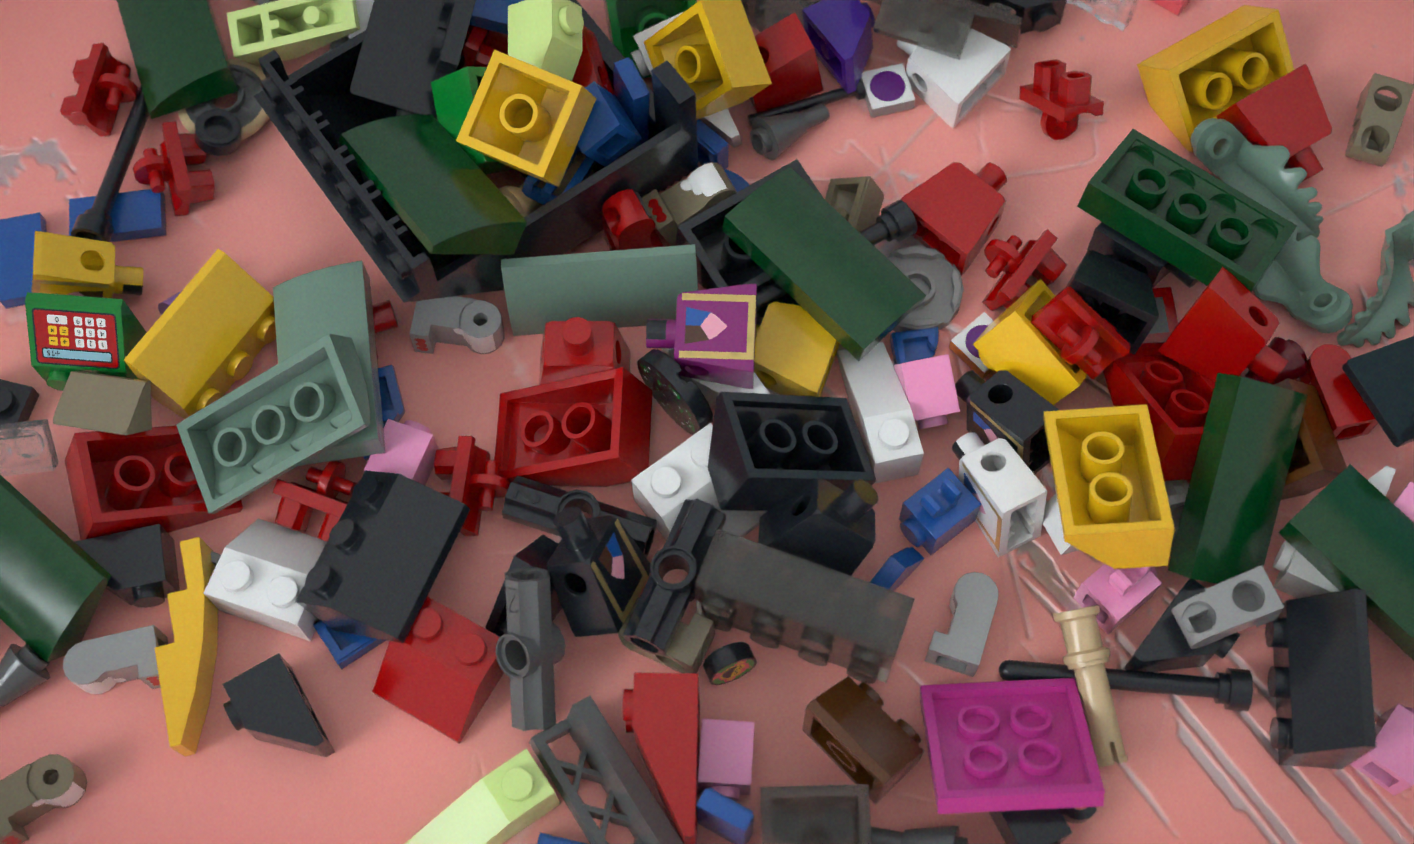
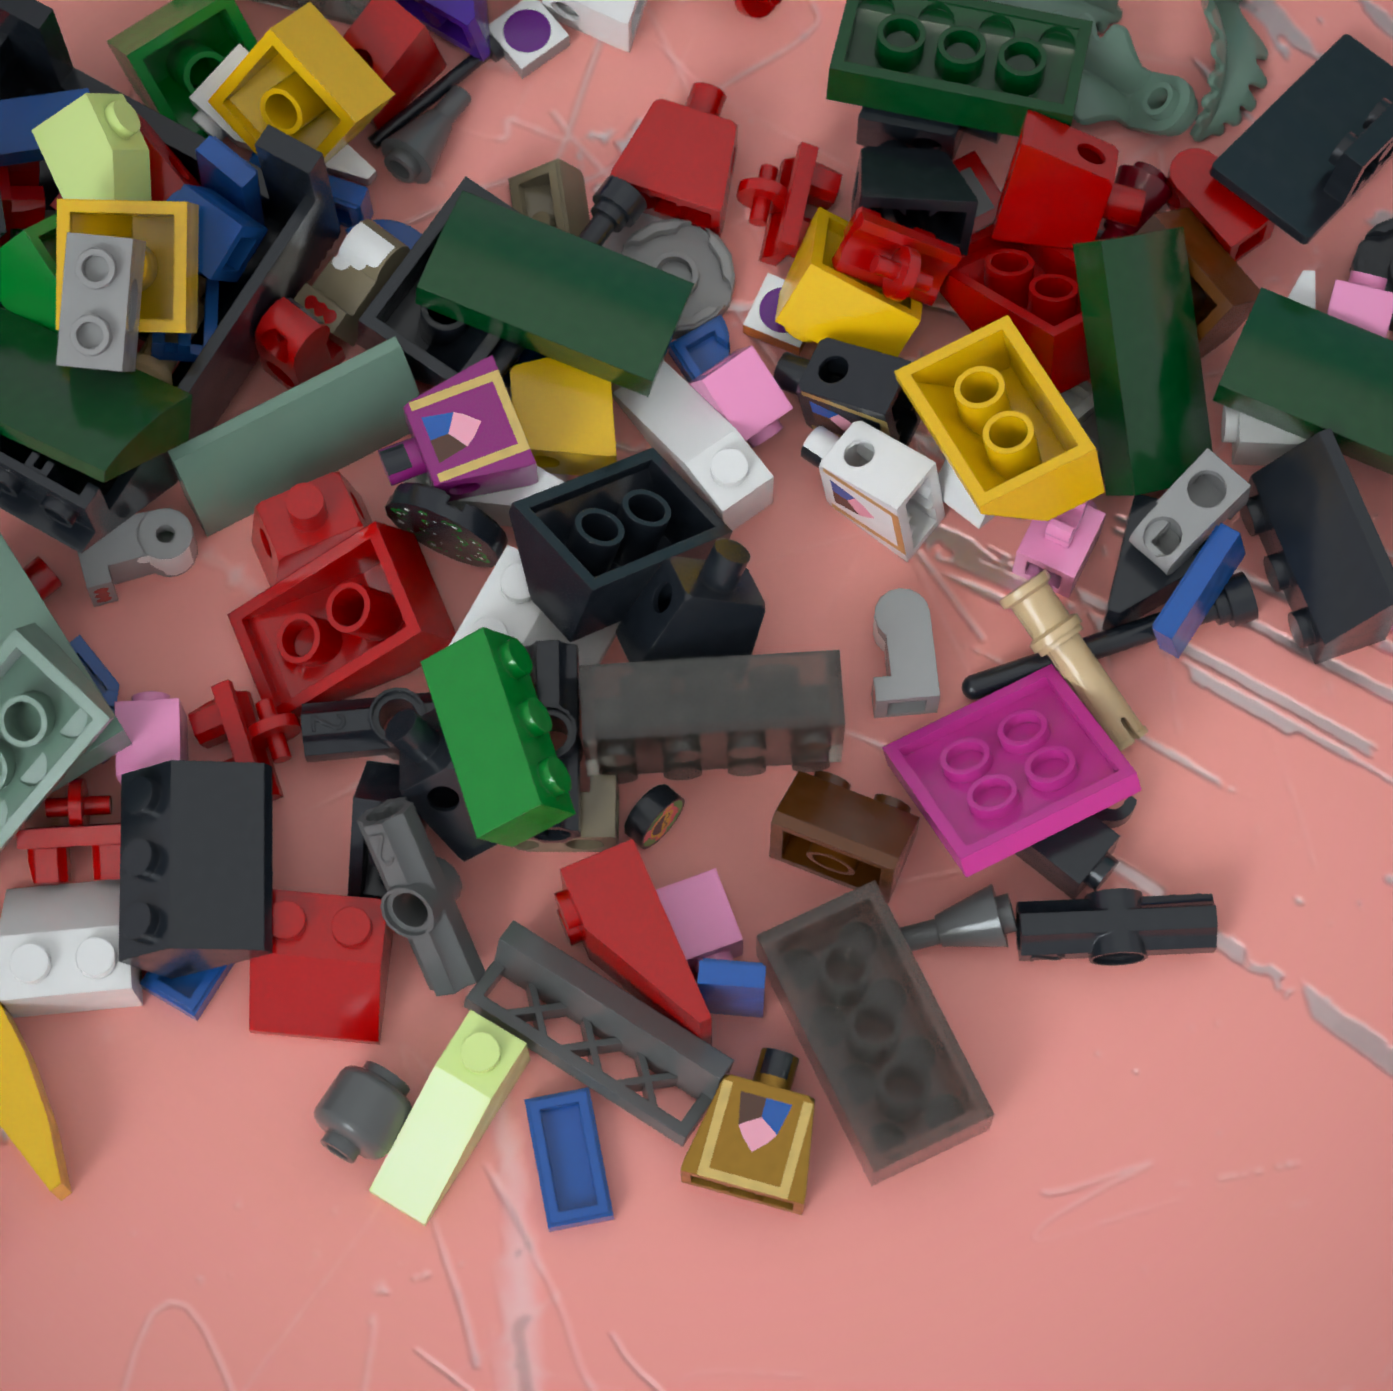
camera: 25 degrees left, 5 degrees up
black slope [223,653,335,757] -> none
blue tile [864,547,924,604] -> none
blue brick [899,468,981,555] -> none
none -> light grey brick [56,232,146,372]
none -> dark grey head [314,1061,412,1164]
none -> green brick [421,627,576,848]
none -> blue tile [1152,523,1246,659]

